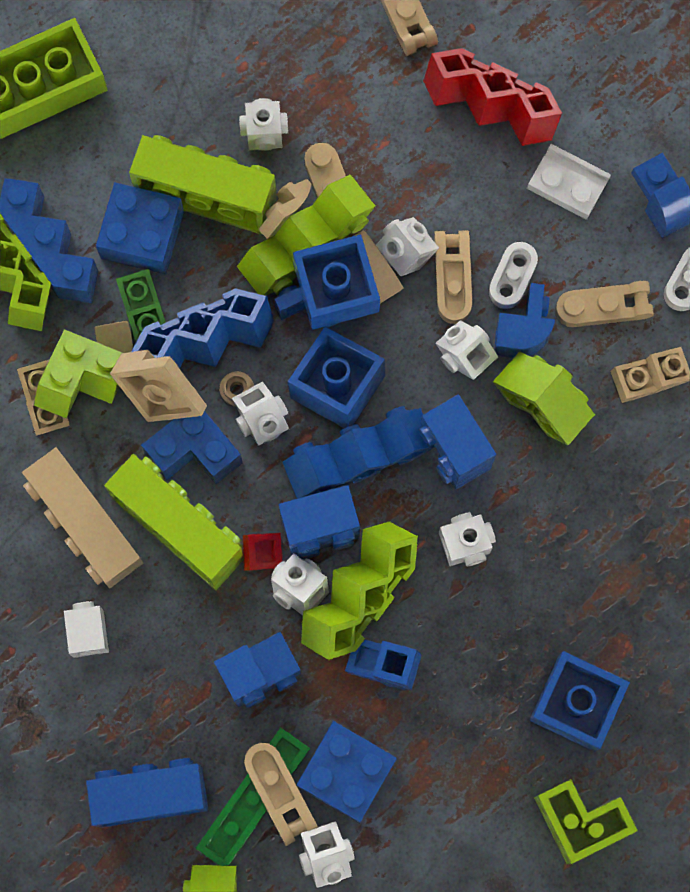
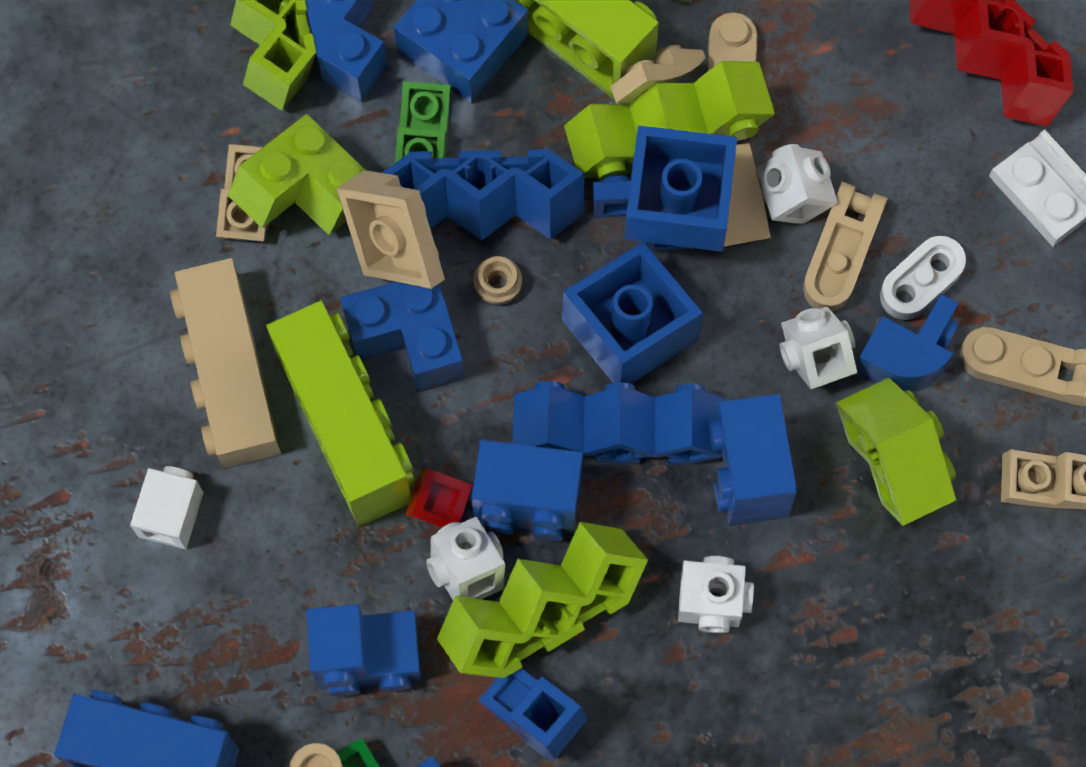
camera: 25 degrees right, 5 degrees down
tan slope [94,321,134,353] -> none
white brick [232,382,289,446] -> none

